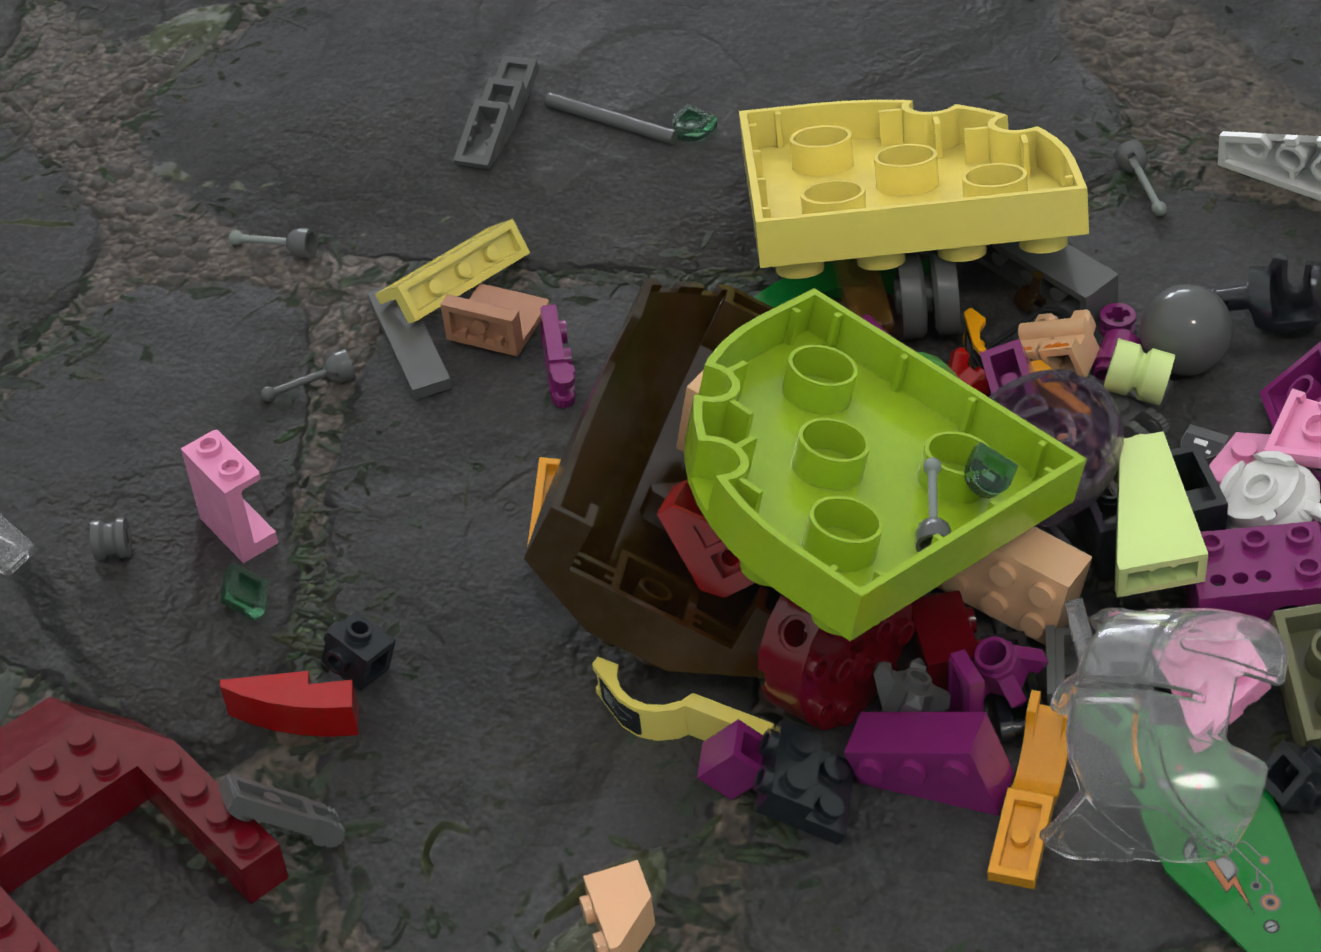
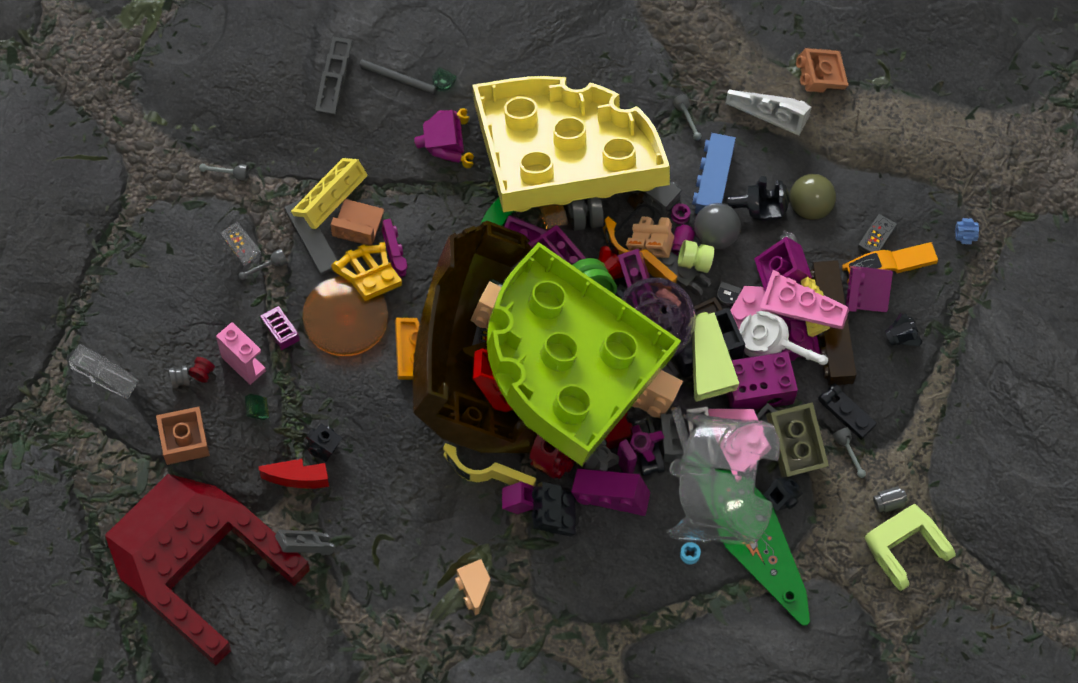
camera: 15 degrees left, 20 degrees up
hinge [915,457,952,552] -> none
clear green tile [964,442,1018,499] -> none
light orange piece [987,690,1077,889] -> none
none -> nougat brick [156,407,210,465]
none -> dark red wheel [188,357,215,383]
none -> clear tile [220,222,262,266]
none -> slope [260,306,300,350]
none -> clear orange dish [303,276,388,356]
none -> yellow plate [331,242,402,301]
none -> magenta torso [414,108,474,168]
none -> medium azure bush [680,542,701,564]
none -> medium blue brick [692,133,736,214]

